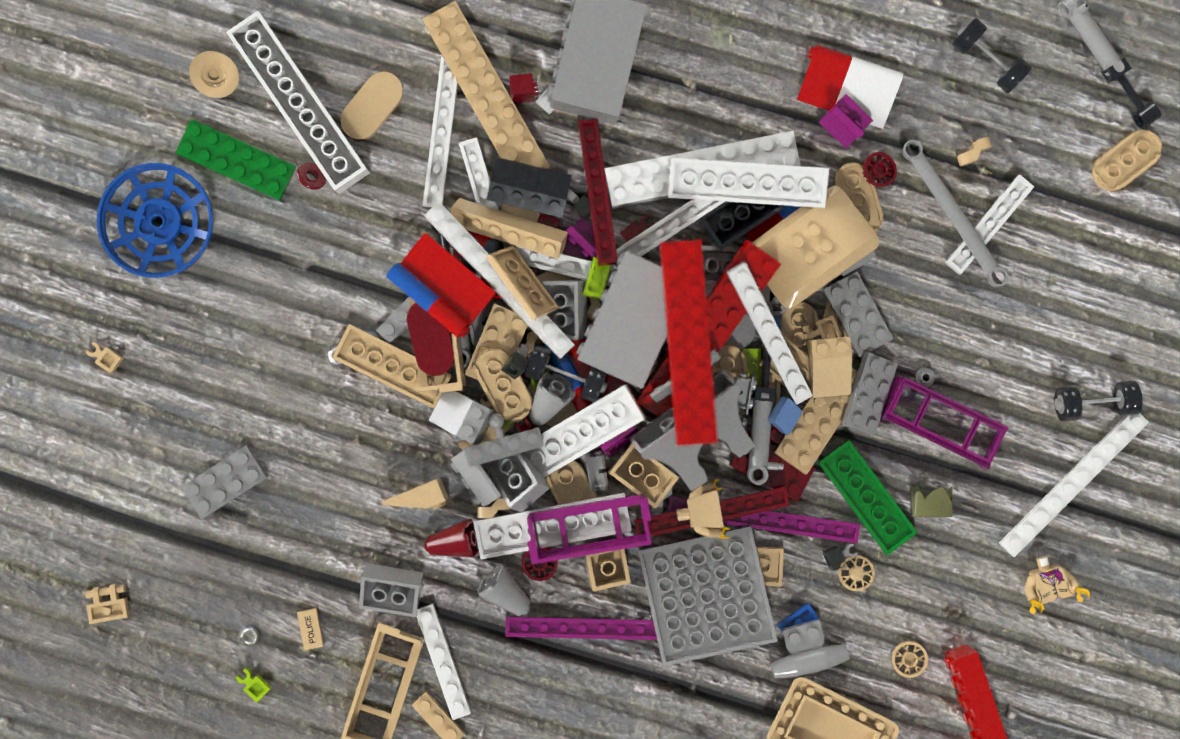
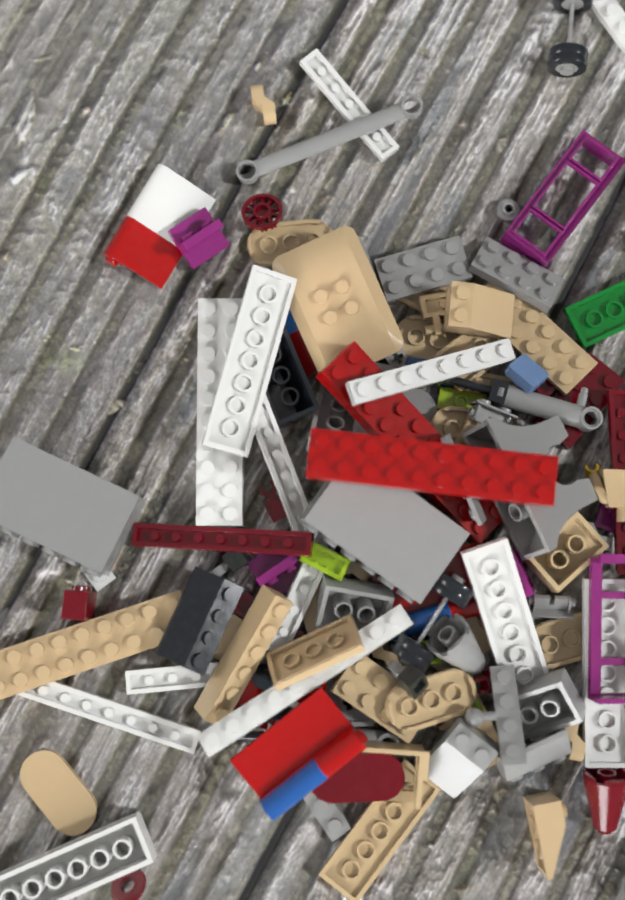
camera: 75 degrees left, 5 degrees down
black axle [952,18,1032,93] -> none

